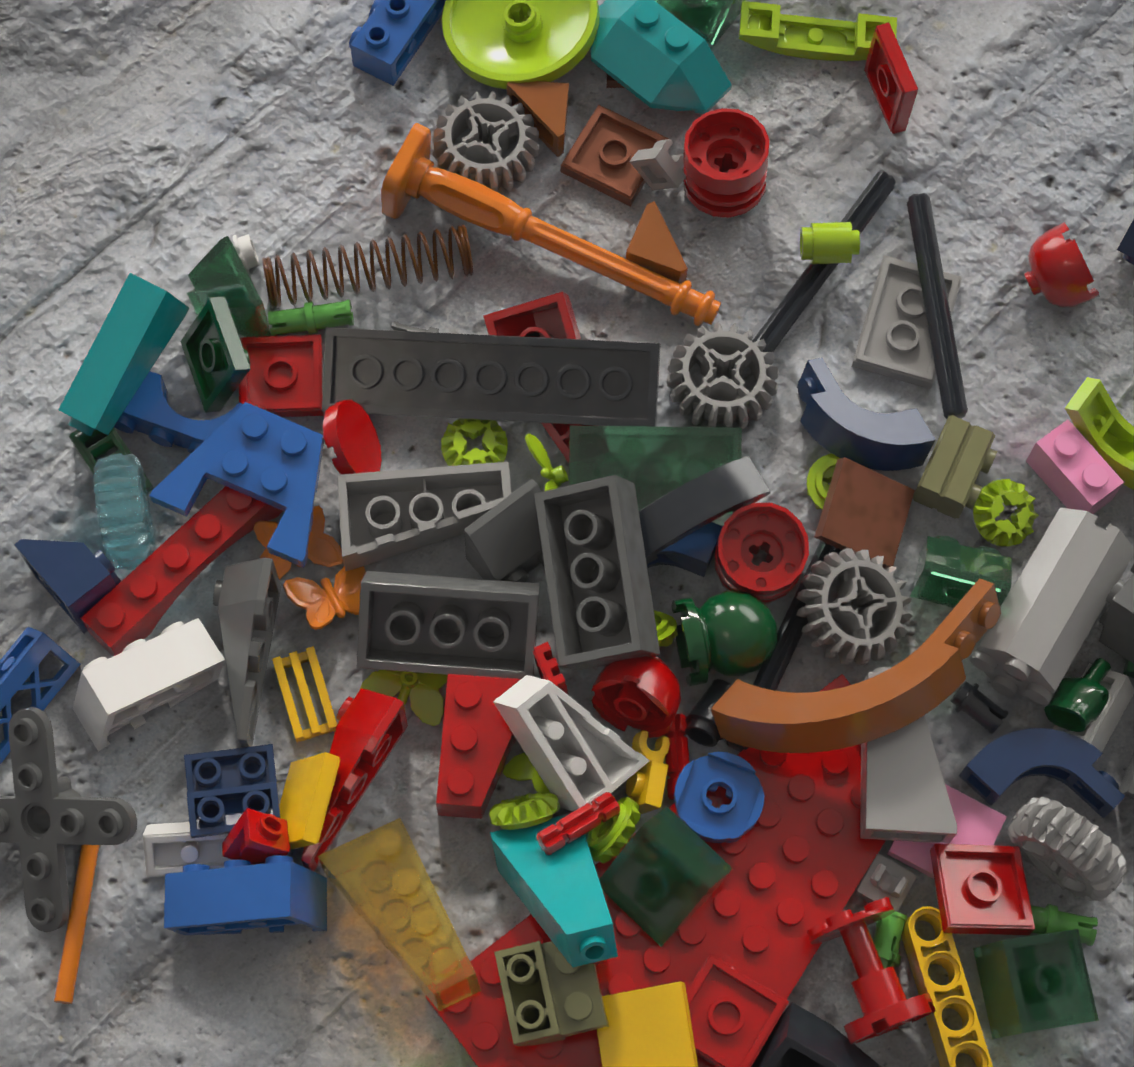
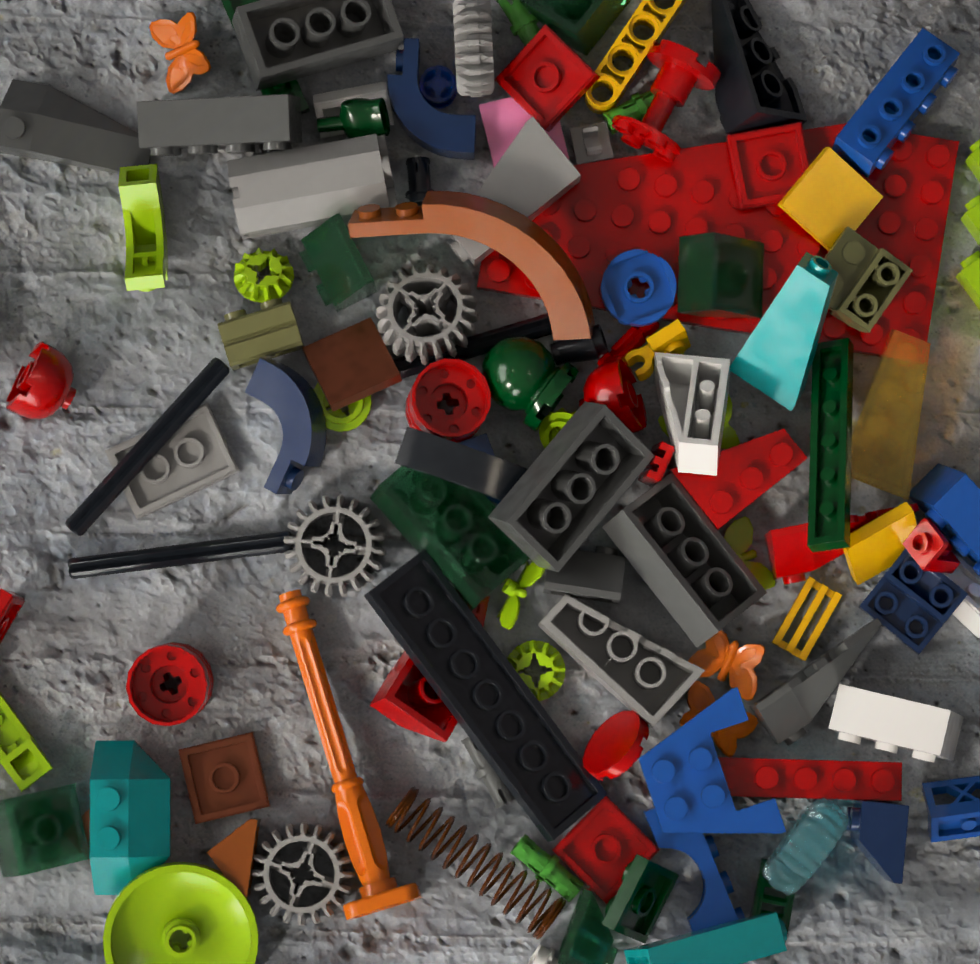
camera: 125 degrees left, 15 degrees up
lime gear [489,792,560,830] -> none
red axle [536,792,620,855] -> none
lime gear [587,797,641,864] -> none
dark orange slope [626,201,688,284] -> none
light grey tile [630,139,686,190] -> none
lime brick [800,222,860,264] -> none
bright pink brick [1026,419,1124,514] -> none
none -> clear blue wheel [419,65,457,109]
none -> dark green plate [807,338,854,552]

